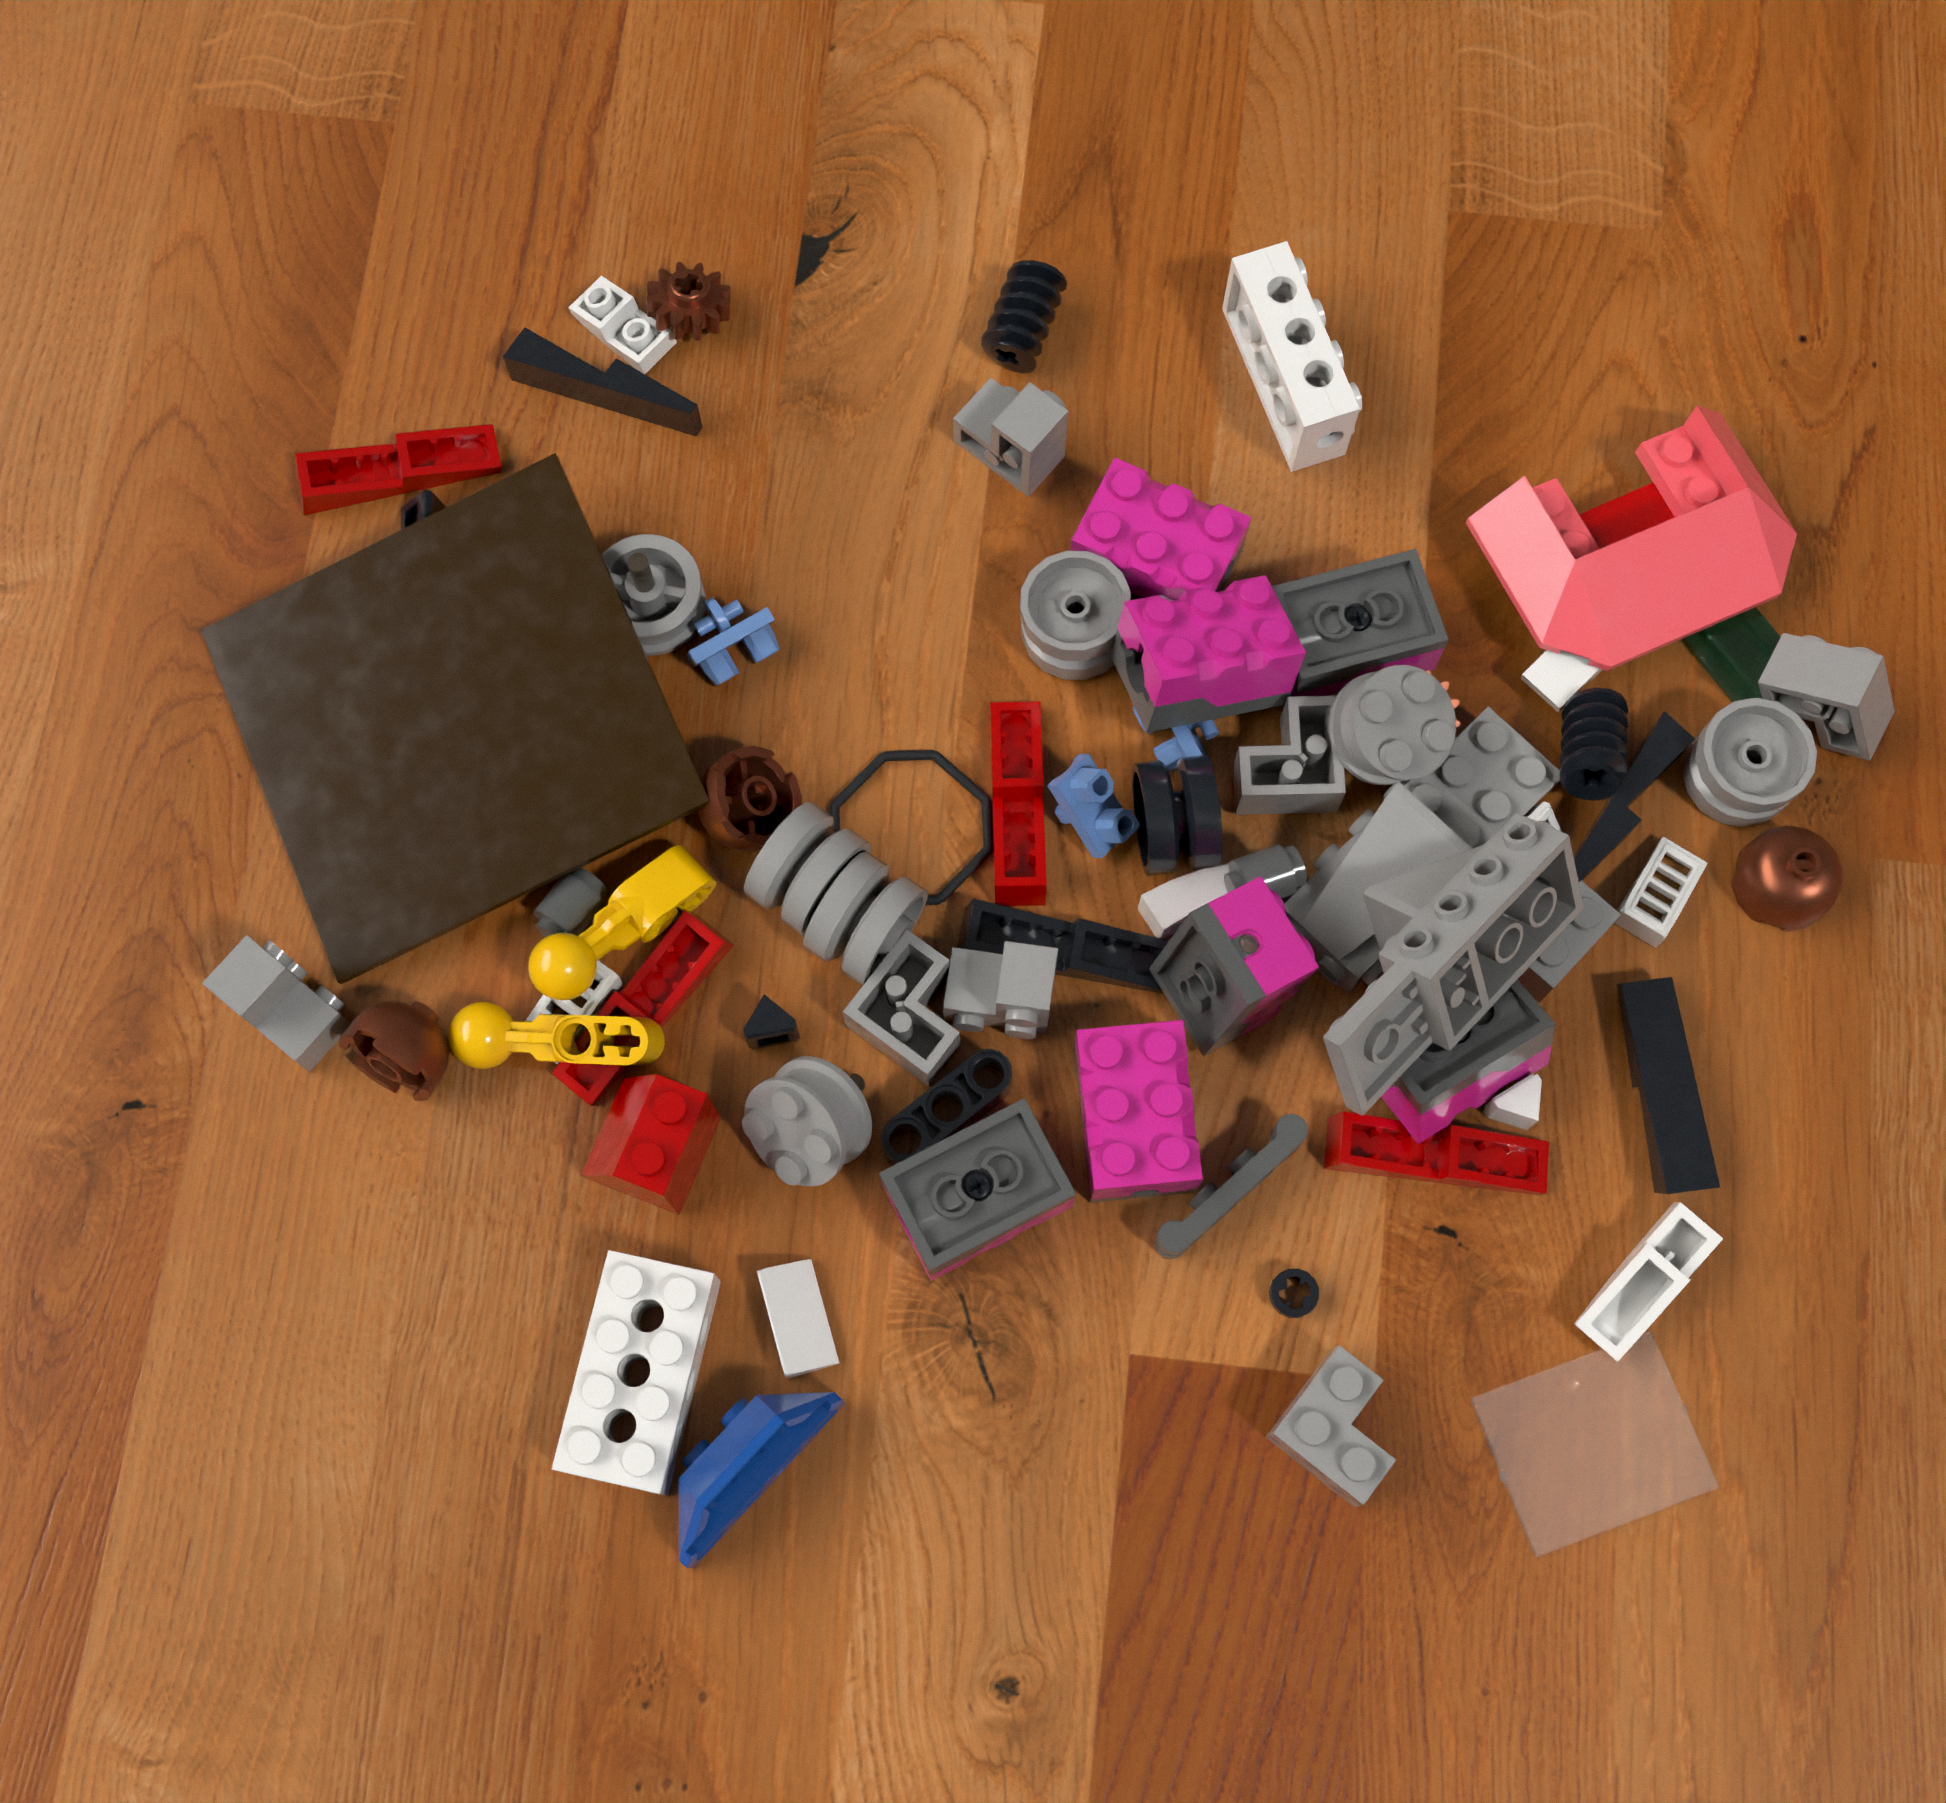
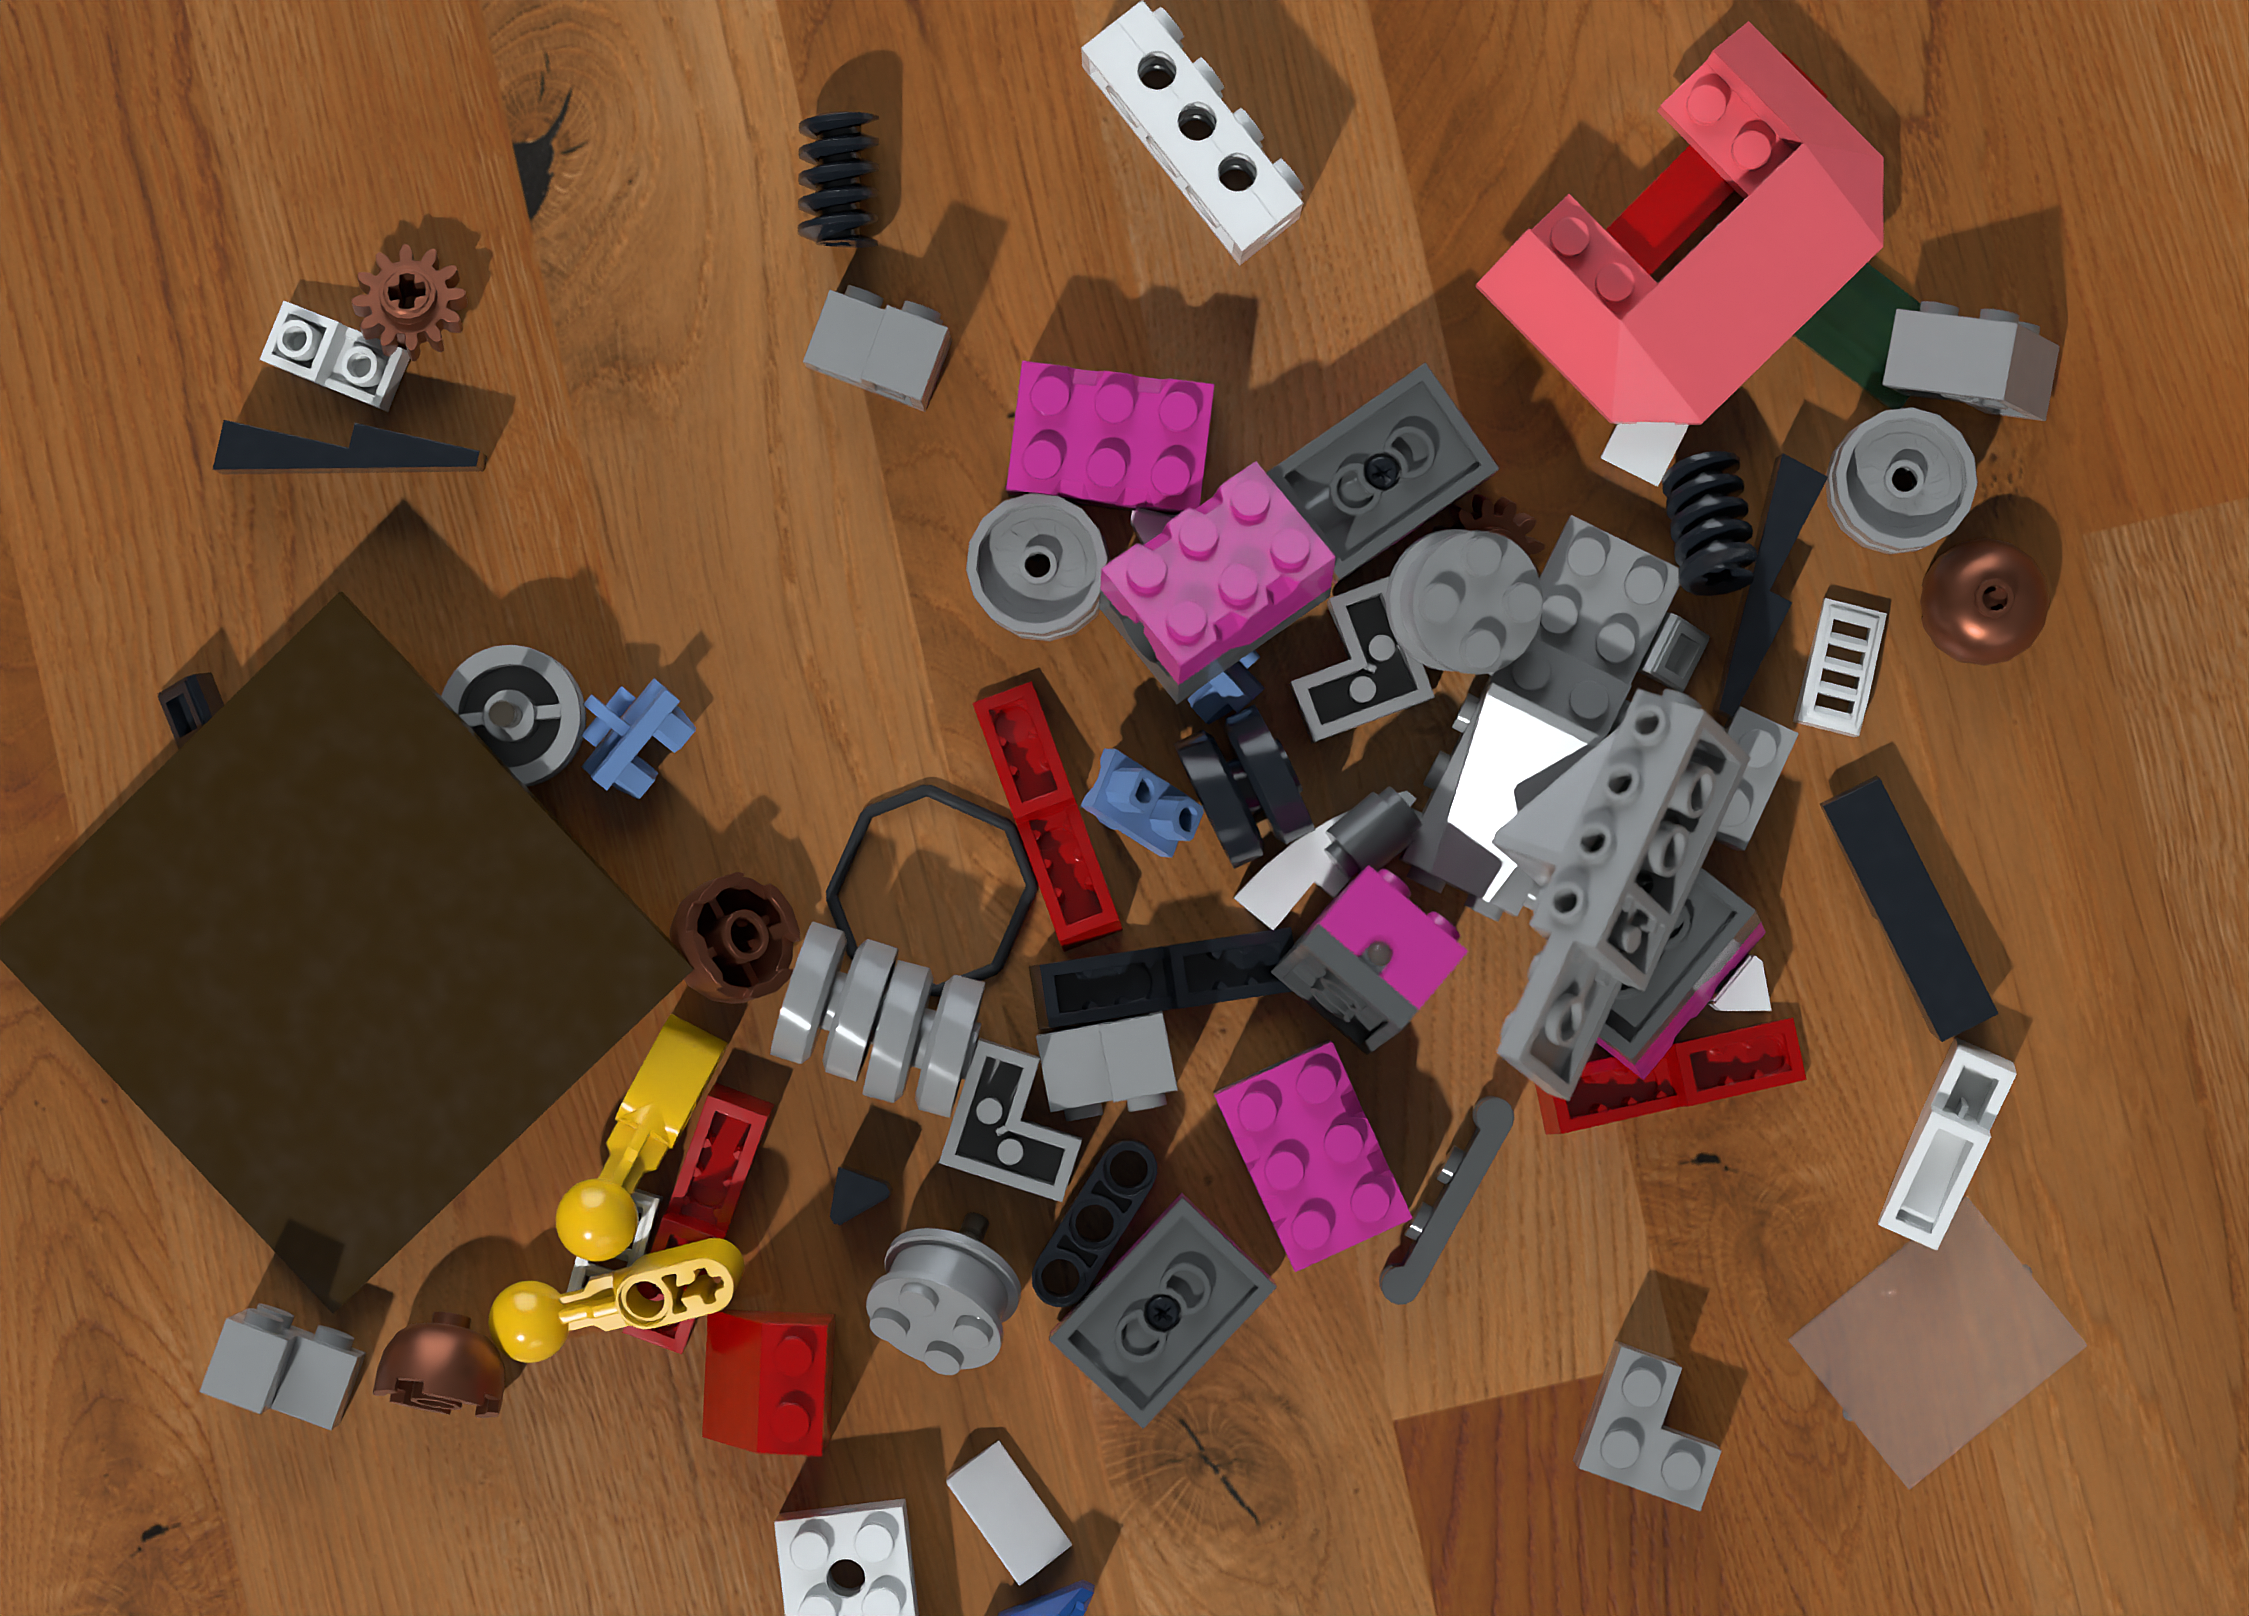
camera: 15 degrees left, 15 degrees up
red slope [295,424,502,516] -> none
dark grey brick [533,868,609,937] -> none
black bush [1269,1269,1319,1318] -> none

